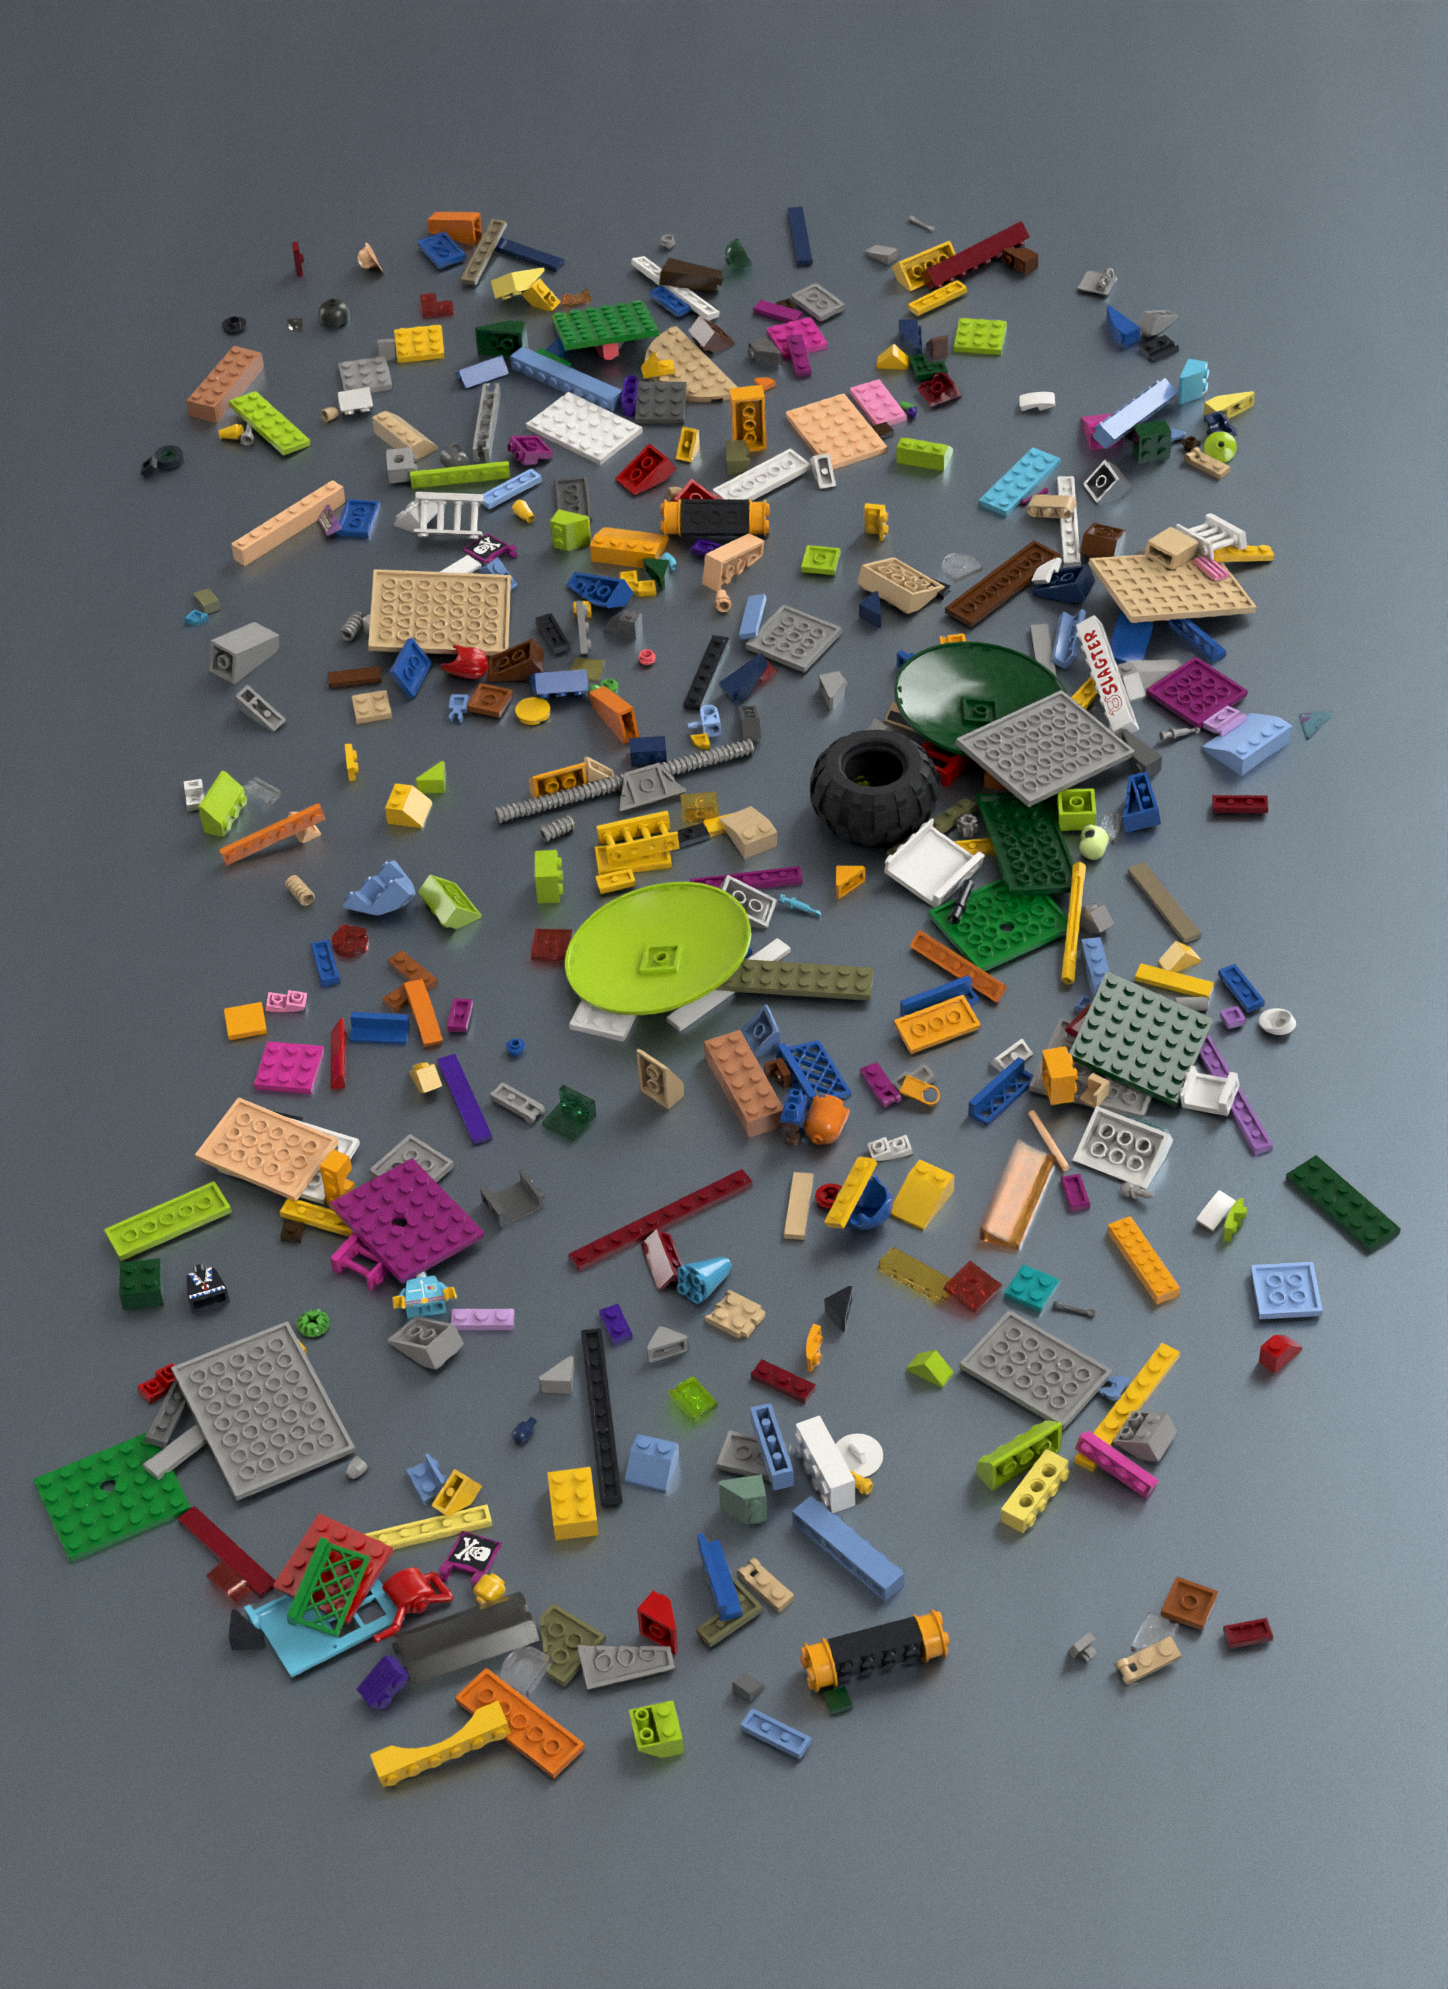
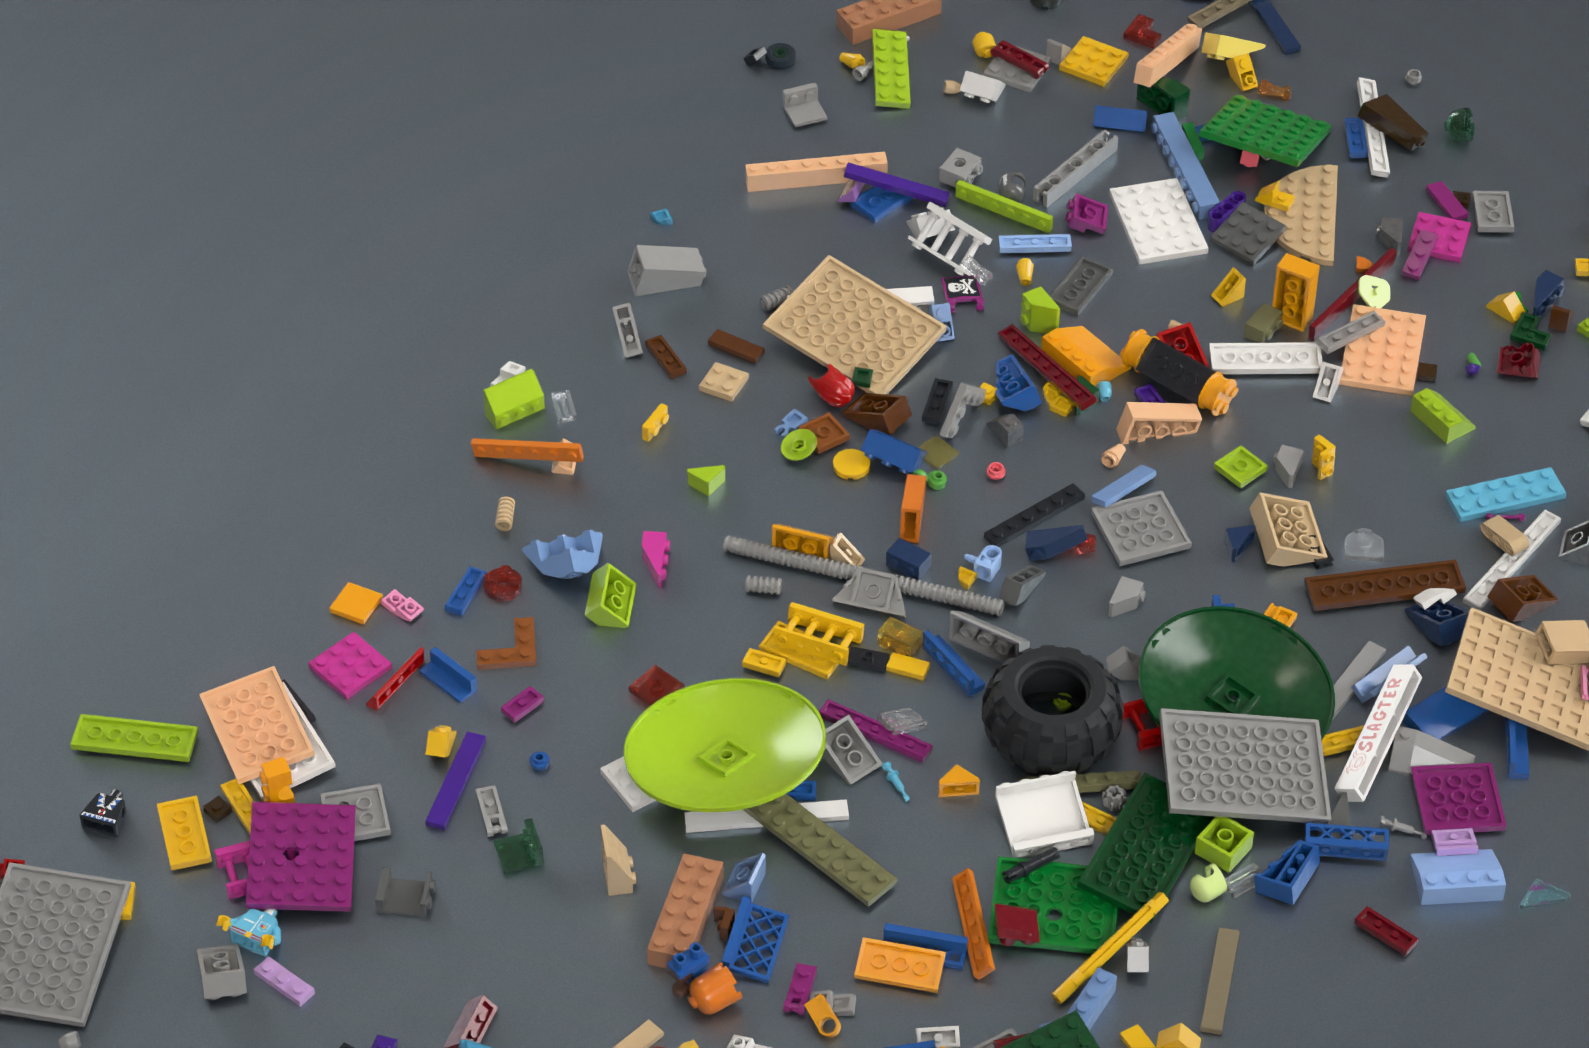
camera: 35 degrees right, 0 degrees up
dark green brick [119,1258,164,1310] -> none
olive slope [193,588,221,614] -> none
bright green gear [296,1308,330,1337] -> none
tan slope [372,411,438,460] -> none
yellow slope [385,783,432,828] -> none
blue plate [389,638,432,698] -> none
orange slope [404,979,443,1047] -> none
lime brick [535,850,563,903] -> none
dark red plate [568,1169,753,1272] -> none
red slope [615,443,676,495] -> none
reddish brown slope [689,316,735,353] -> none
tan slope [719,806,778,859] -> none
dark blue tile [787,206,813,265] -> none
bright pink plate [850,379,907,425] -> none
none -> yellow plate [157,795,212,871]
none -> dark pink slope [642,531,670,588]
none -> reddish brown tile [645,335,687,379]
none -> lime dish [781,429,817,461]
none -> light grey bracket [783,83,827,127]
none -> dark purple tile [844,162,950,207]
none -> dark green tile [852,367,873,388]
none -> clear plate [877,707,927,735]
none -> blue fence [923,630,985,697]
none -> light grey slope [949,611,1030,663]
none -> clear bar [961,255,993,285]
none -> yellow head [972,32,996,58]
none -> dark red plate [990,40,1050,79]
none -> dark red slope [994,903,1040,946]
none -> dark red tile [998,324,1097,411]
none -> light nougat brick [1133,24,1202,87]
none -> light grey slope [1273,445,1304,489]
none -> blue fence [1305,823,1389,861]
none -> dark red tile [1308,248,1397,341]
none -> light grey tile [1316,311,1386,354]
none -> yellowish green piece [1358,275,1390,308]

